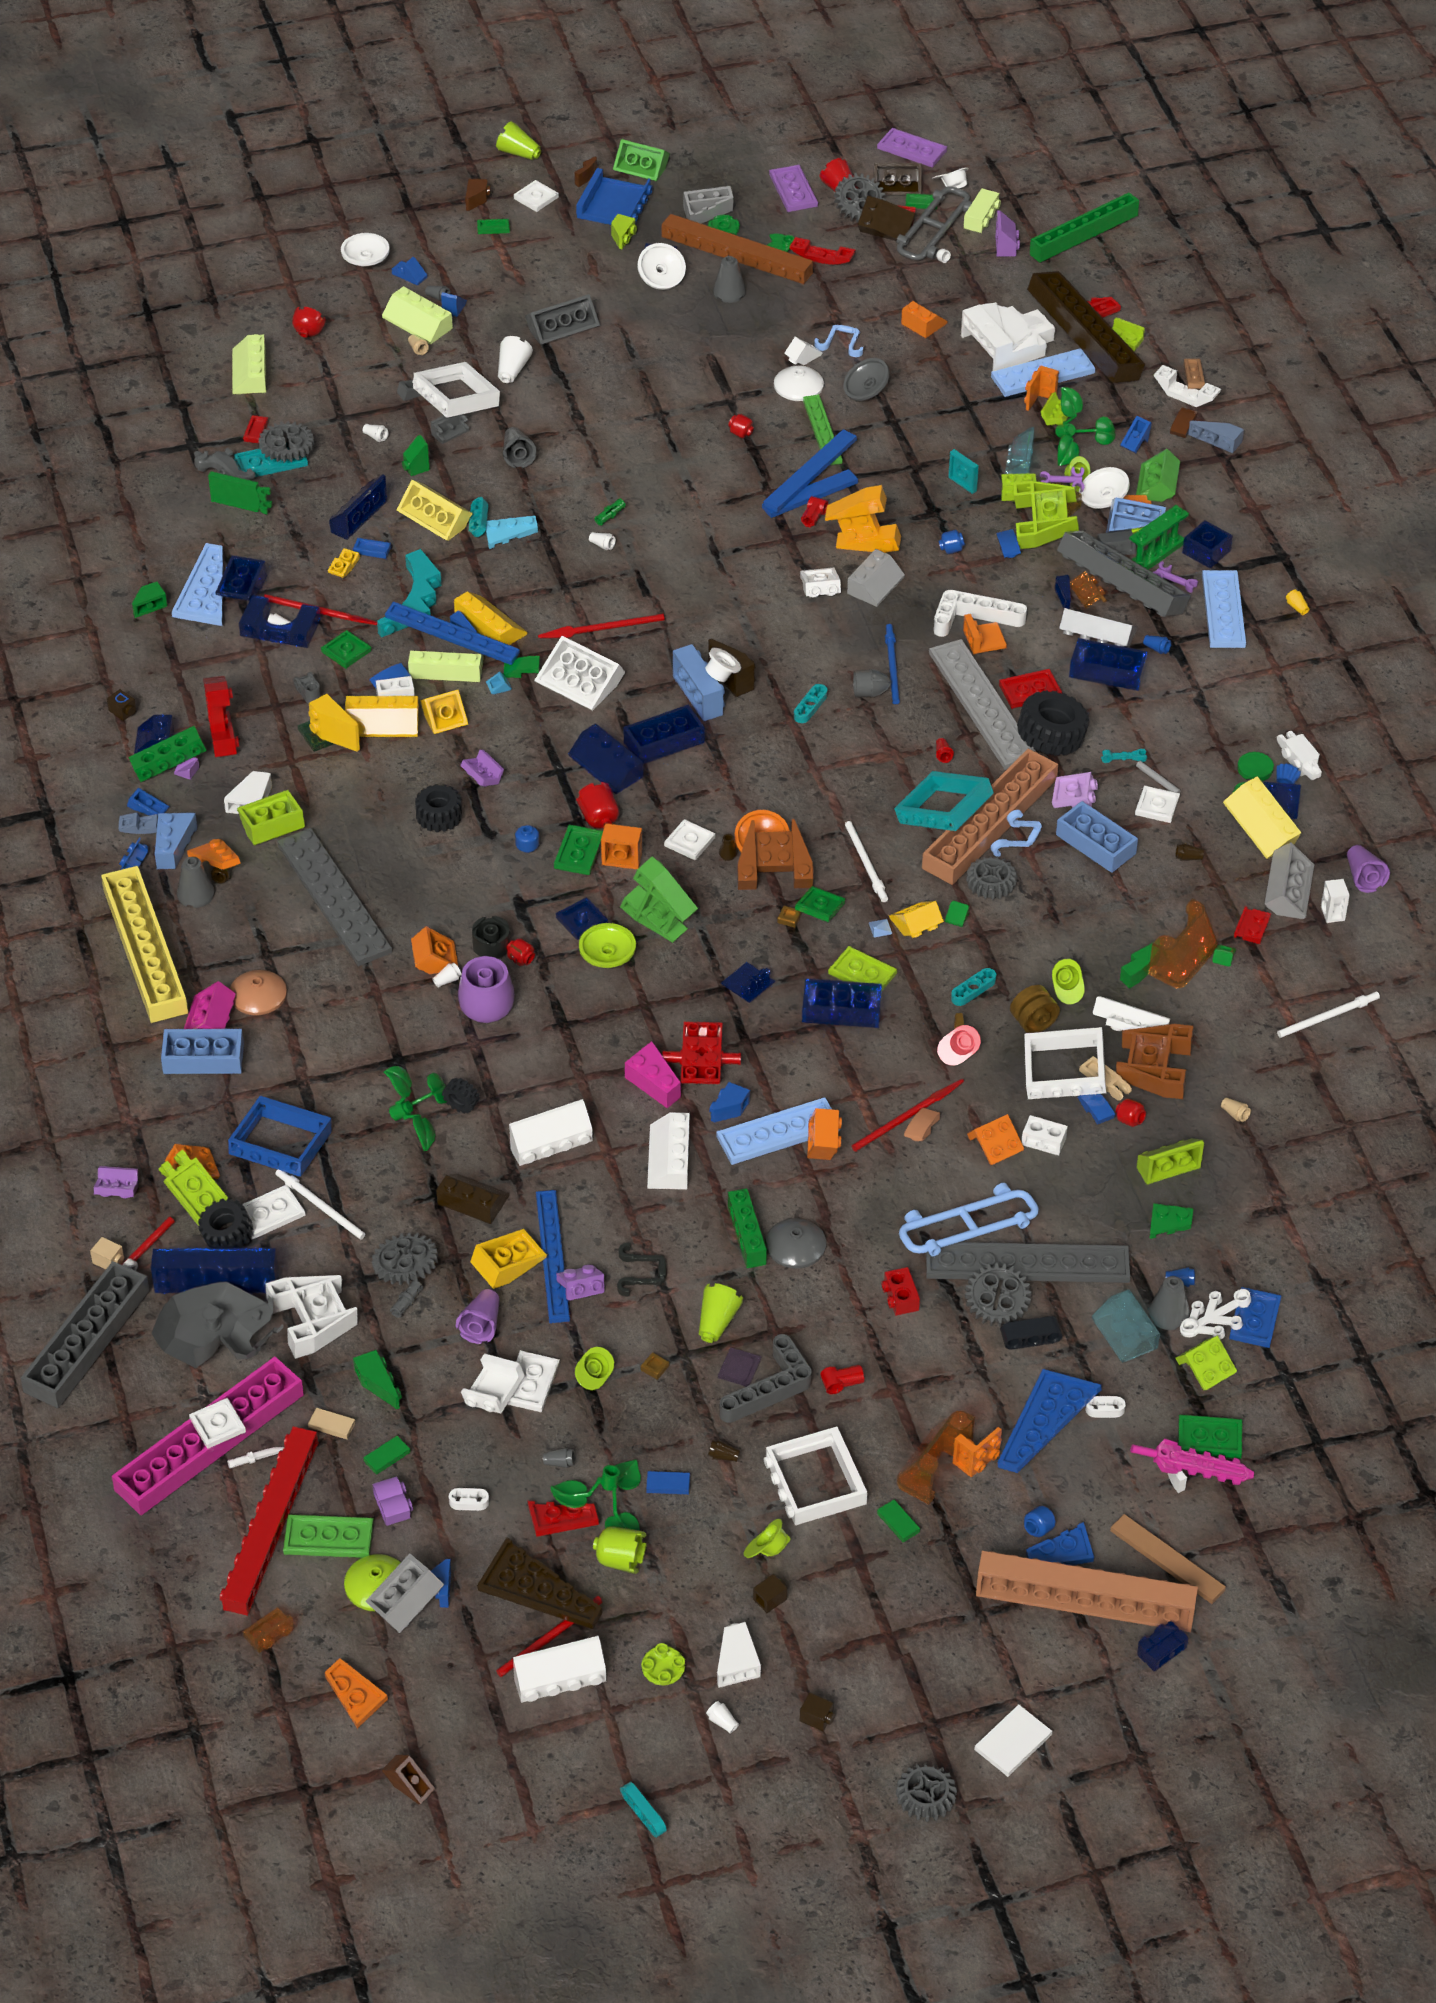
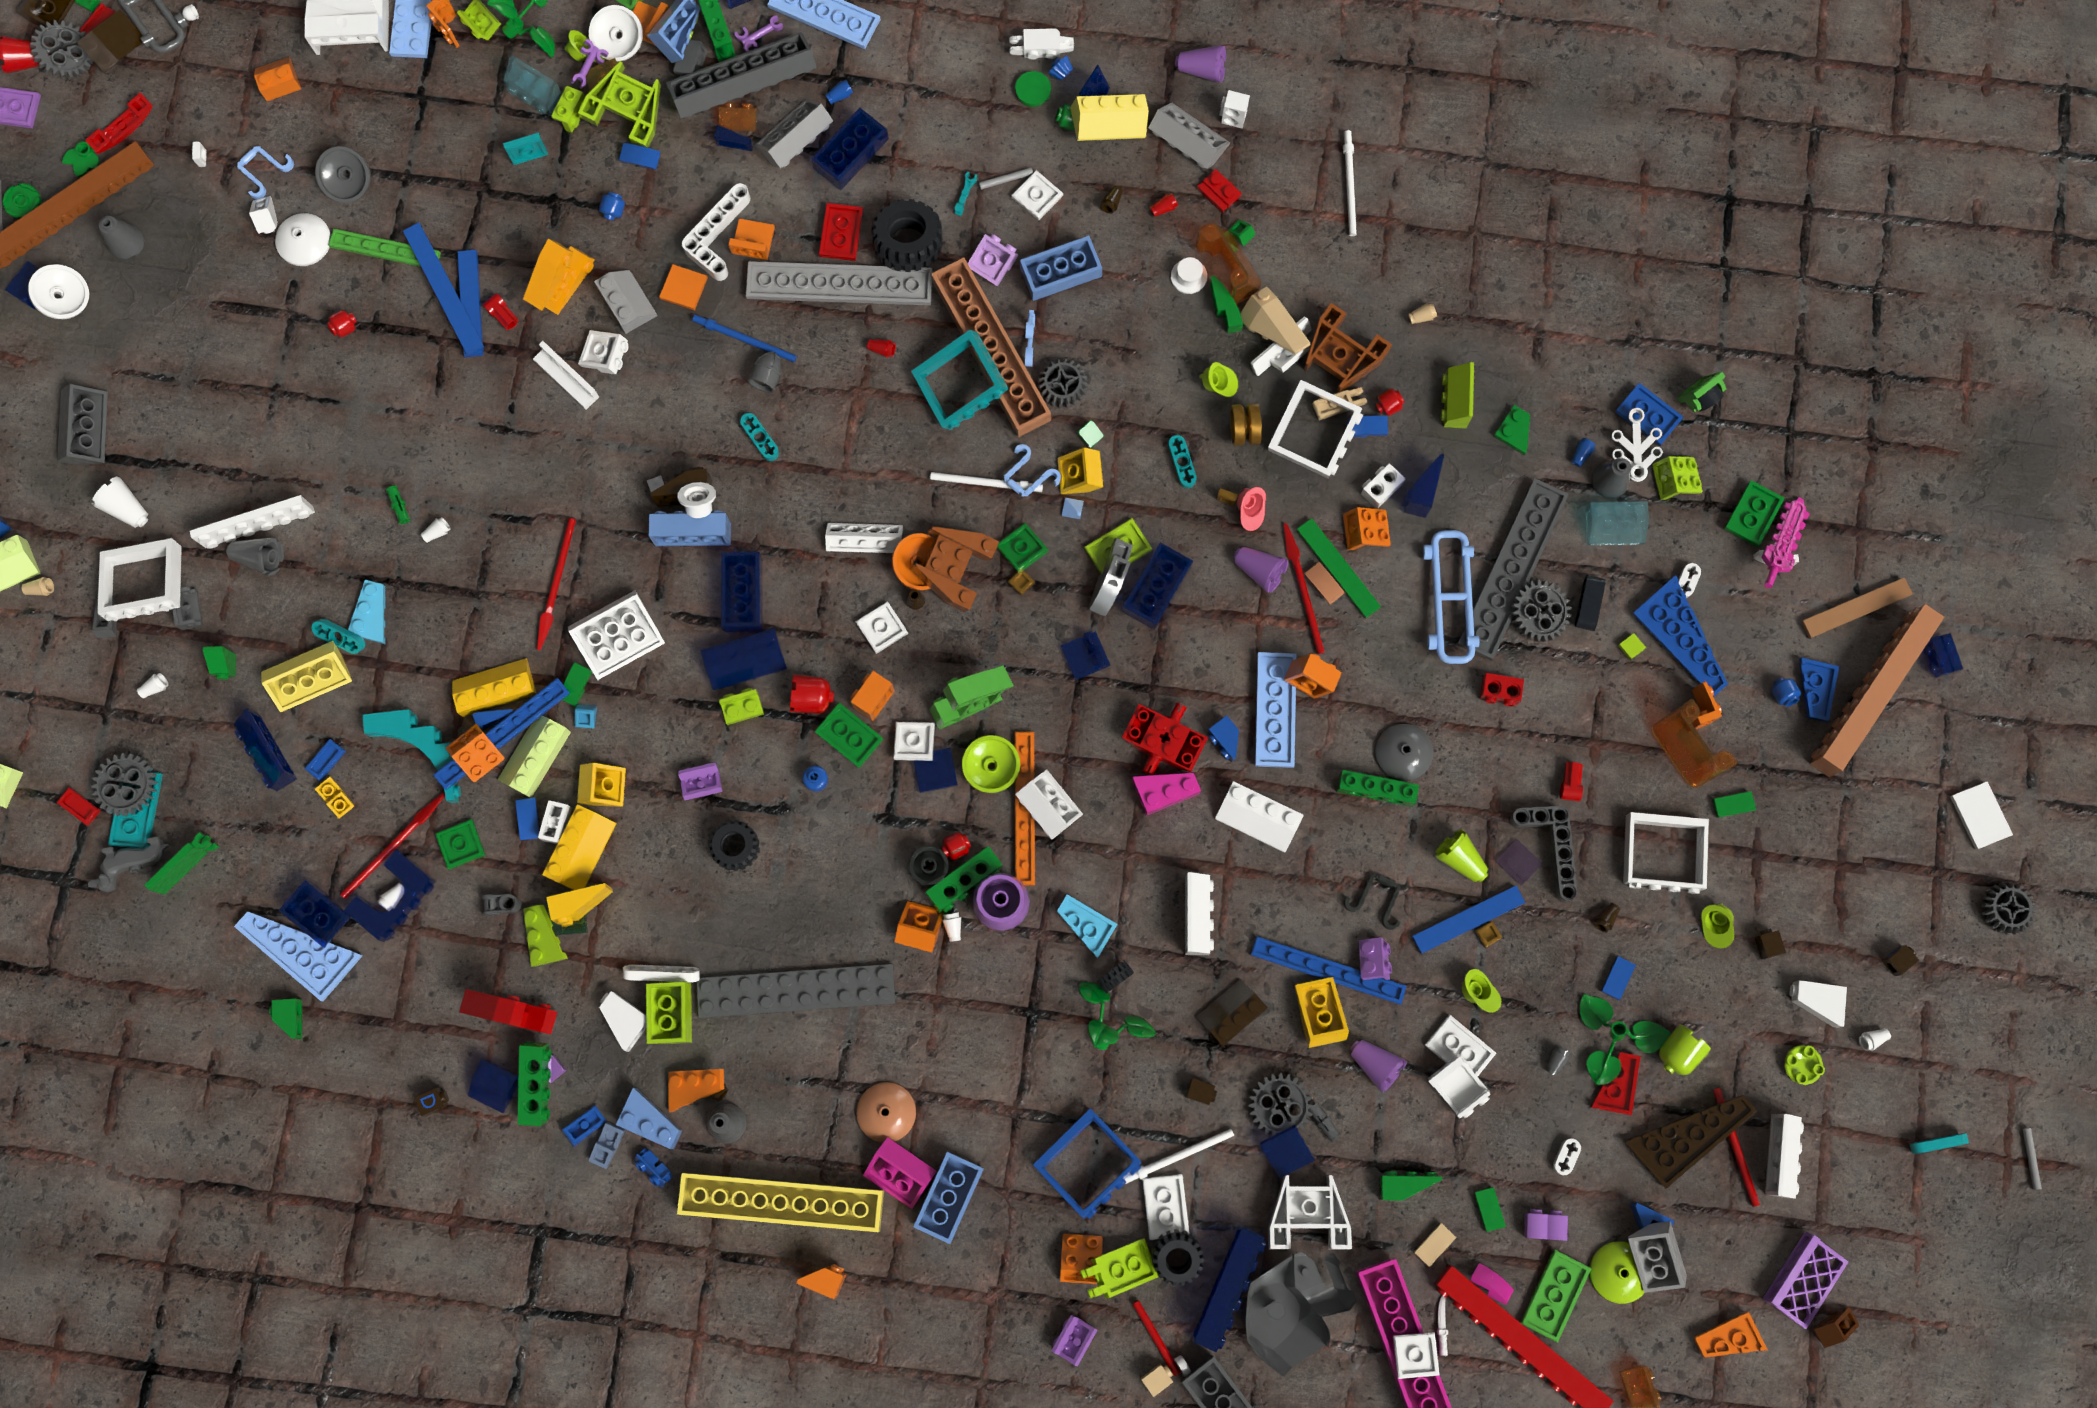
camera: 65 degrees left, 30 degrees up
none -> white plate [190,495,315,548]
none -> white tile [192,142,206,167]
none -> orange bracket [445,724,505,782]
none -> lime wing [523,905,568,967]
none -> white fence [533,341,599,410]
none -> white beam [623,965,699,982]
none -> orange tile [659,264,708,311]
none -> lime bracket [719,688,764,725]
none -> orange slope [796,1264,847,1299]
none -> white fence [825,523,903,553]
none -> white tile [893,722,935,761]
none -> green brick [925,846,1003,913]
none -> light blue piece [1004,444,1061,497]
none -> orange tile [1015,732,1035,886]
none -> white slope [1015,770,1083,839]
none -> medium azure wing [1057,895,1117,959]
none -> dark grey slope [1088,538,1133,617]
none -> red cone [1150,193,1178,217]
none -> white piece [1171,257,1207,294]
none -> dark brown brick [1185,1078,1217,1105]
none -> medium lavender cone [1233,547,1288,593]
none -> tan wedge [1240,286,1311,354]
none -> clear blue tile [1260,1125,1315,1178]
none -> green tile [1296,518,1381,619]
none -> clear blue slope [1402,454,1445,518]
none -> blue tile [1412,885,1525,954]
none -> dark pink slope [1470,1263,1514,1305]
none -> lime tile [1618,633,1646,660]
none -> bright green piece [1677,372,1726,412]
none -> medium lavender fence [1763,1232,1848,1329]
none -> light grey bar [2023,1128,2042,1190]

